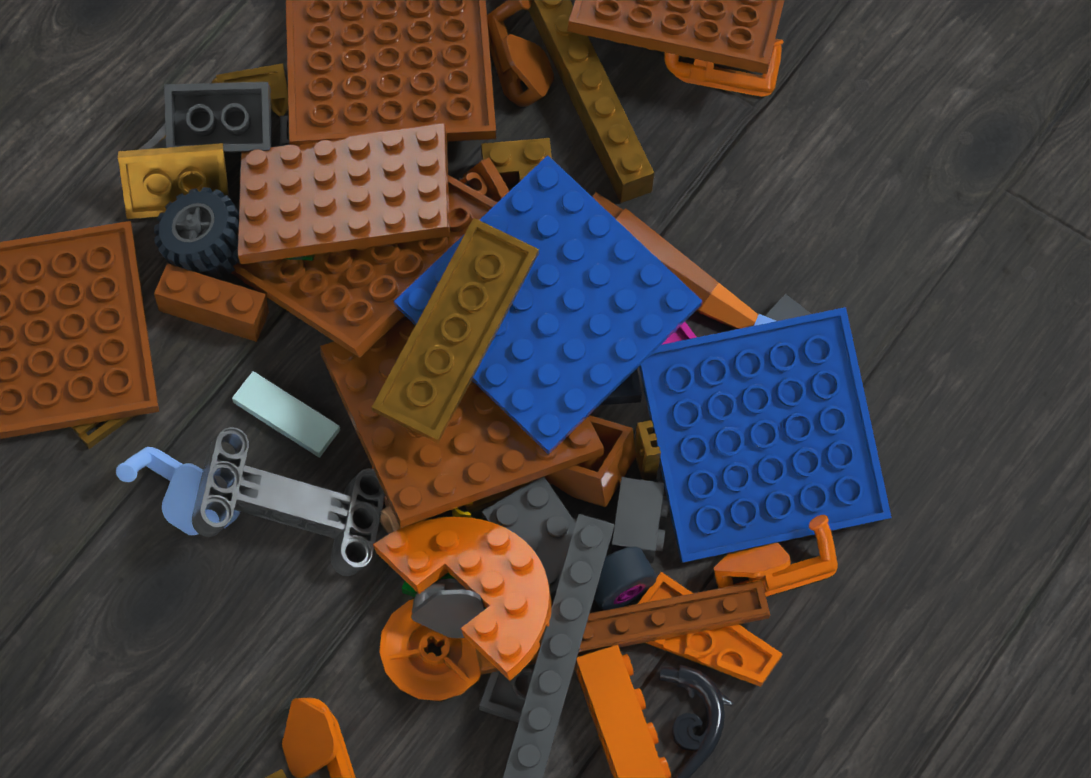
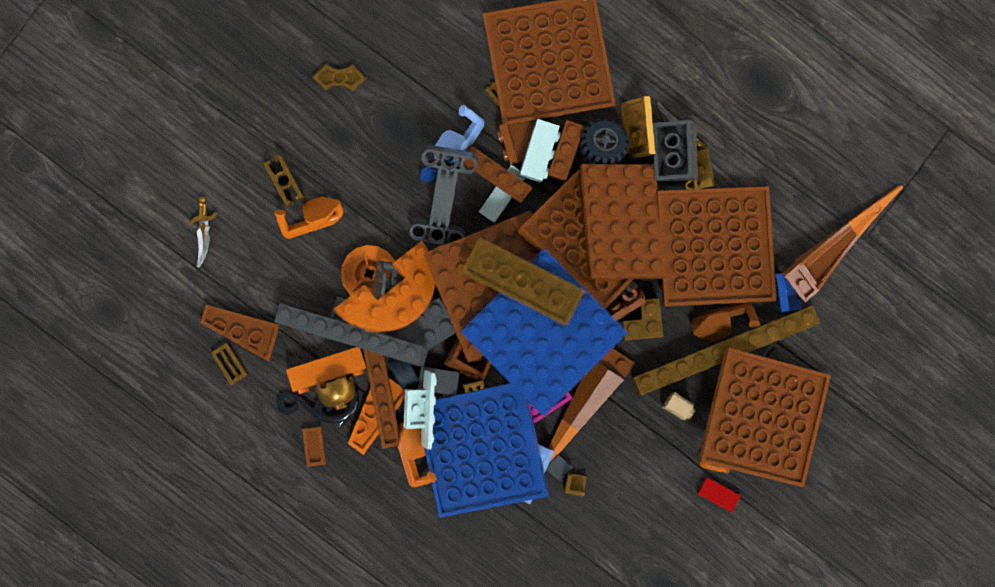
camera: 95 degrees right, 20 degrees up
none -> dark orange tile [302,426,326,467]
none -> pearl gold tile [313,64,366,92]
none -> pearl gold cylinder [315,377,355,410]
none -> light aqua bracket [404,370,437,449]
none -> blue plate [420,167,438,183]
none -> dark orange plate [464,146,533,204]
none -> dark orange bracket [497,121,535,165]
none -> light aqua brick [518,119,561,182]
none -> pearl gold panel [564,473,587,496]
none -> tan brick [662,392,695,420]
none -> red tile [697,477,741,513]

